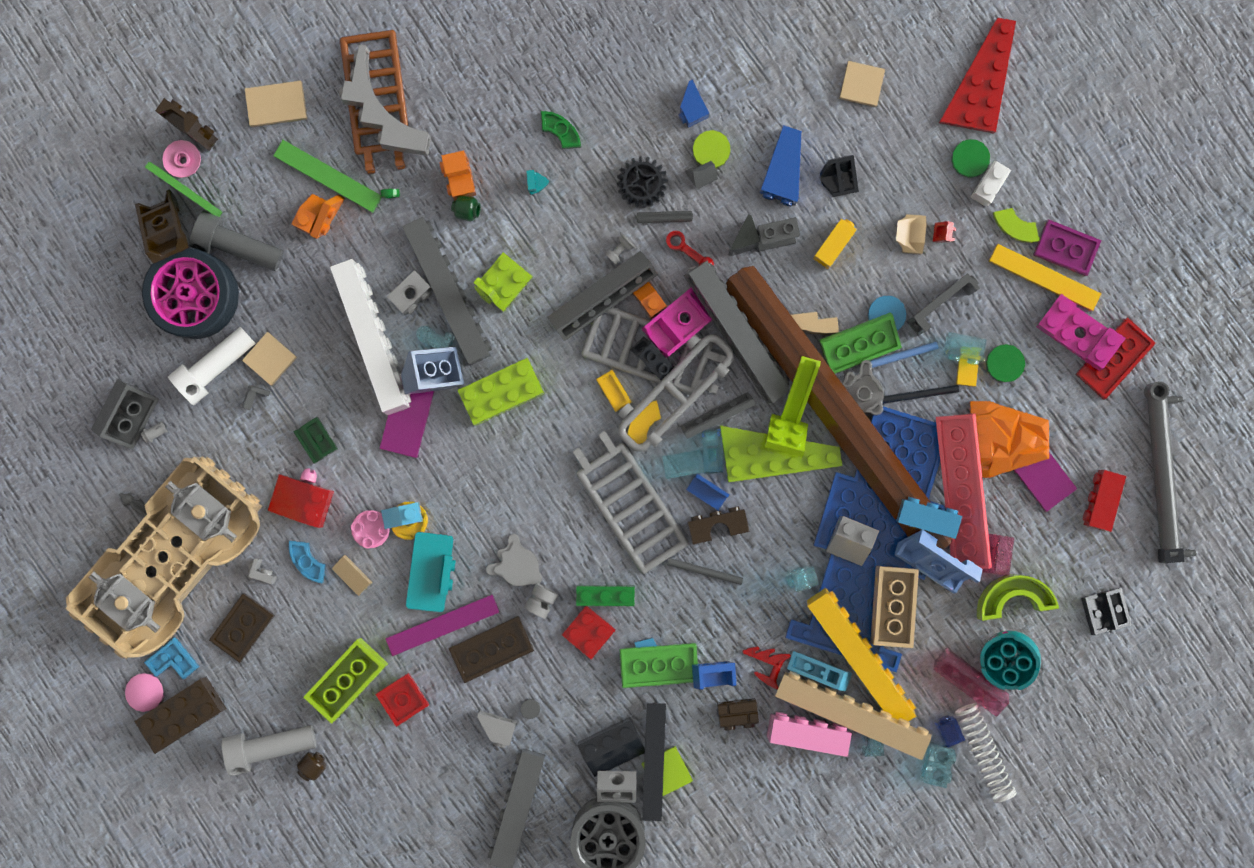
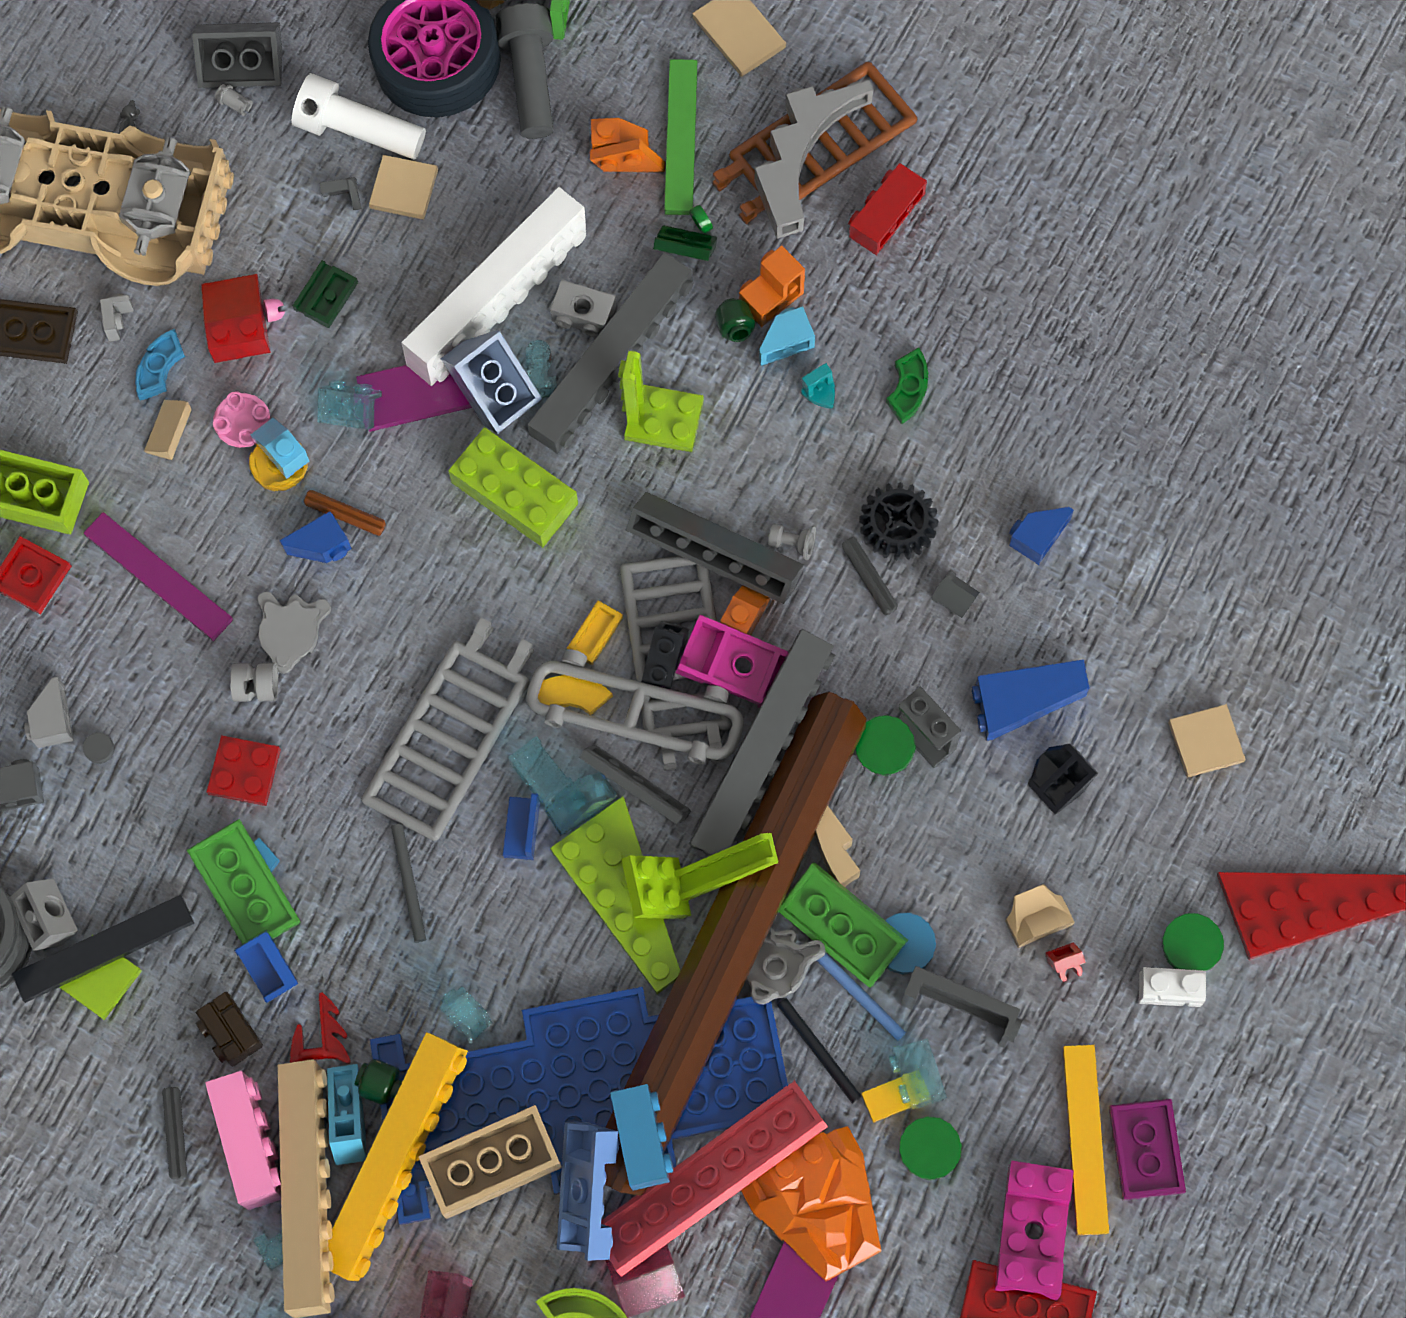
camera: 60 degrees right, 15 degrees down
teal bracket [406,532,456,612] -> none
dark brown tile [448,616,535,683] -> none
green brick [576,585,635,606] -> none
black slope [577,717,645,777] -> none
red piece [666,231,714,266] -> none
dark brown arch [687,506,750,545] -> none
lime tile [693,130,731,168] -> none
pearl dark grey slope [728,214,760,256] -> none
yellow brick [813,218,857,269] -> none
light grey slope [826,516,879,566] -> none
lime tile [993,208,1040,243] -> none
none -> dark grey axle [162,1087,187,1180]
none -> blue slope [280,511,352,563]
none -> dark orange axle [304,490,386,536]
none -> clear light blue bracket [317,380,382,430]
none -> dark green head [355,1059,403,1105]
none -> dark green plate [653,225,717,261]
none -> medium azure slope [759,306,815,366]
none -> red brick [848,163,927,255]
none -> green tile [856,715,916,776]

